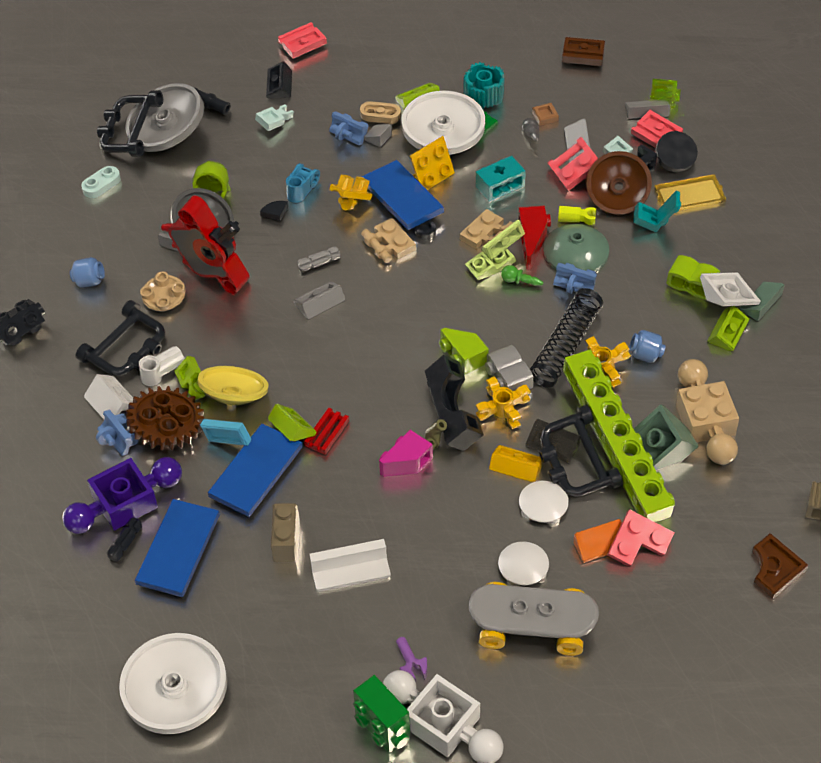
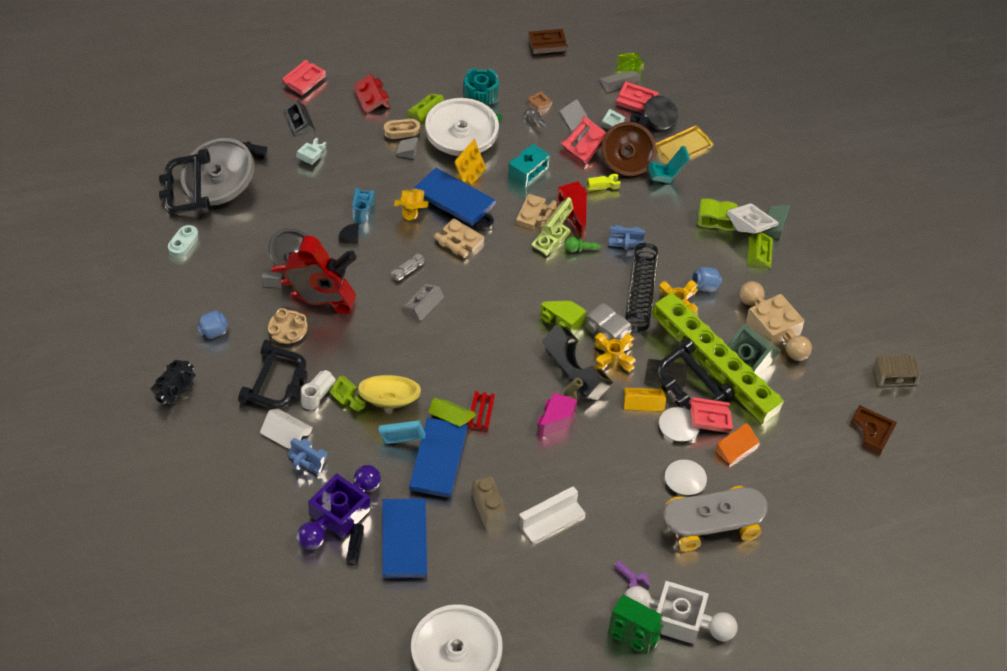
camera: 25 degrees left, 0 degrees up
reddish brown gear [126,386,204,451] -> none
lime piece [192,161,231,199] -> none
medium blue hips [329,111,369,146] -> none
sand green dish [543,224,609,272] -> none
coral plate [607,510,675,567] -> none
none -> red bracket [353,74,390,113]
none -> coral plate [689,397,733,433]

